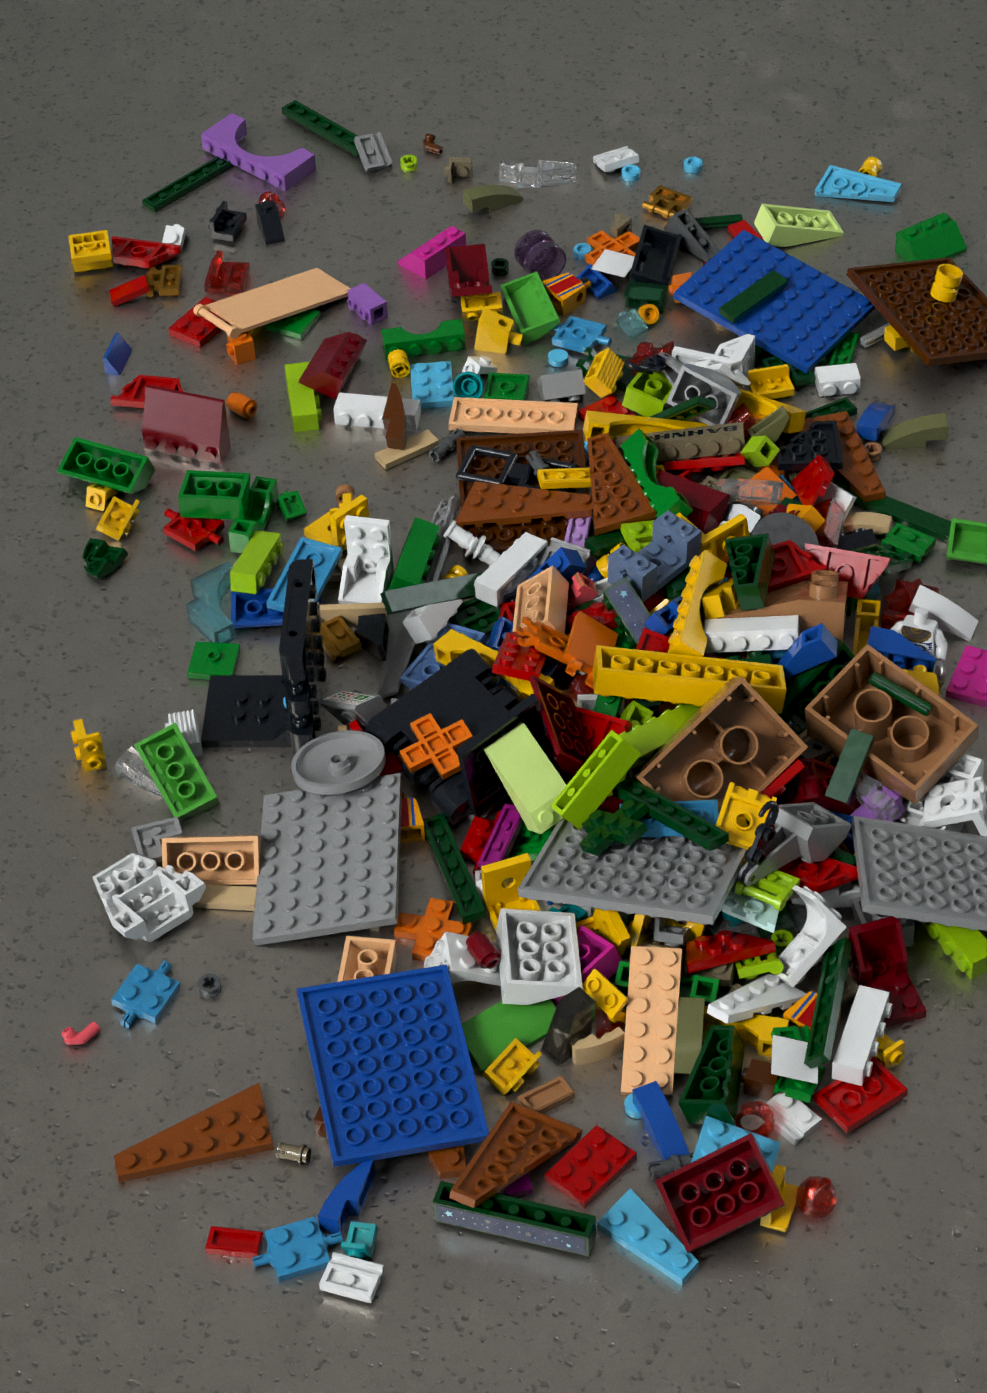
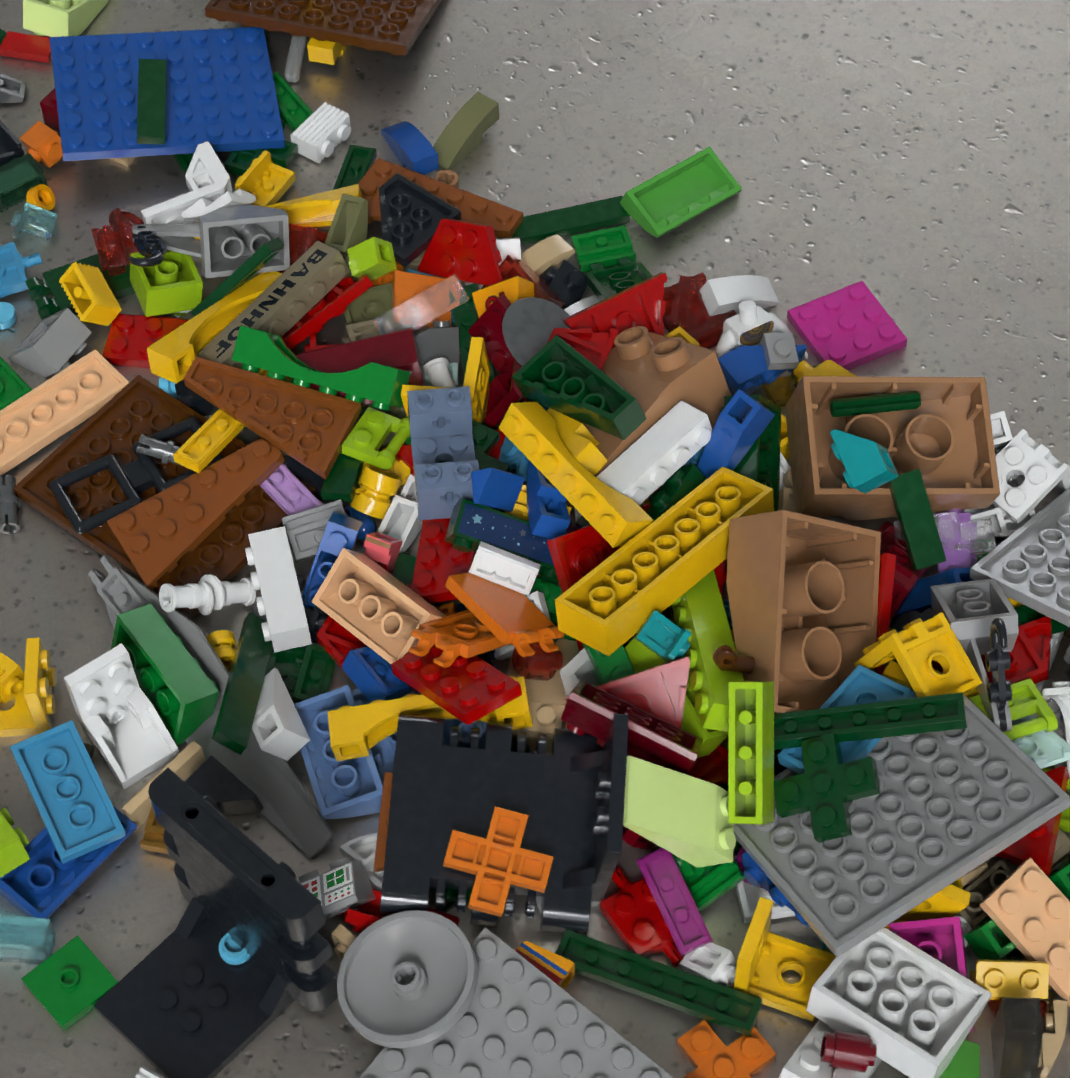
camera: 50 degrees left, 10 degrees up
none -> white plate [468,541,541,596]
none -> blue slope [471,468,524,512]
none -> teal bracket [634,610,692,661]
none -> reddish brown arm [713,645,755,673]
none -> light grey bracket [758,331,799,370]
none -> teal slope [830,429,899,494]

